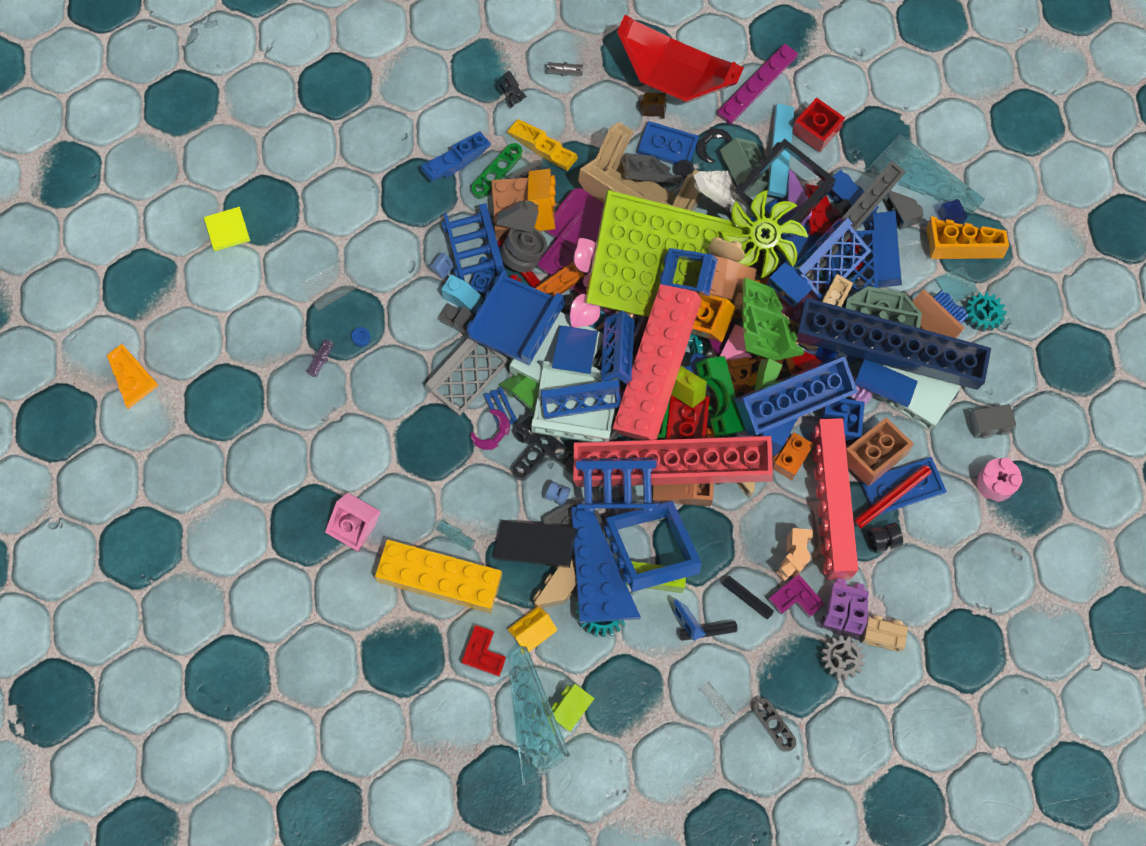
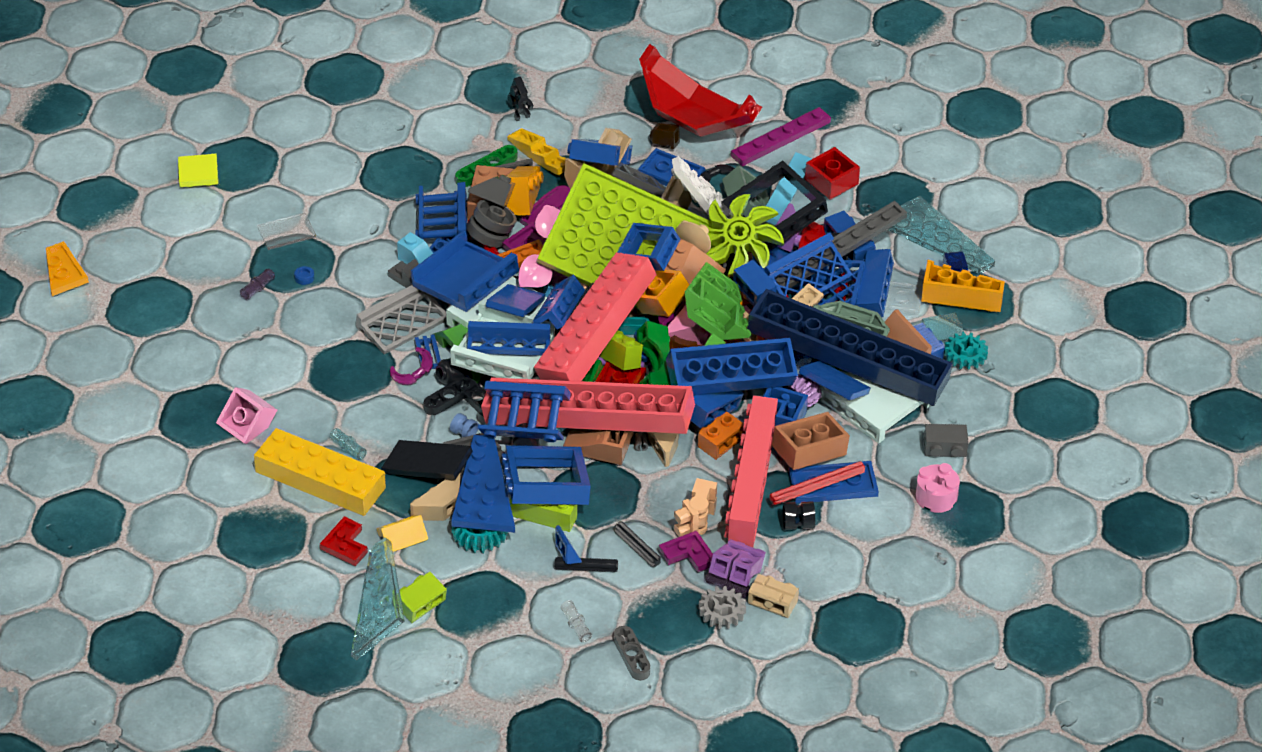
camera: 15 degrees right, 25 degrees down
blue slope [421,131,491,182] -> none
medium blue tile [429,252,455,279] -> none
flat silver pin [547,62,583,76] -> none
dark grey slope [884,191,924,230] -> none
none -> blue arch [567,139,633,165]

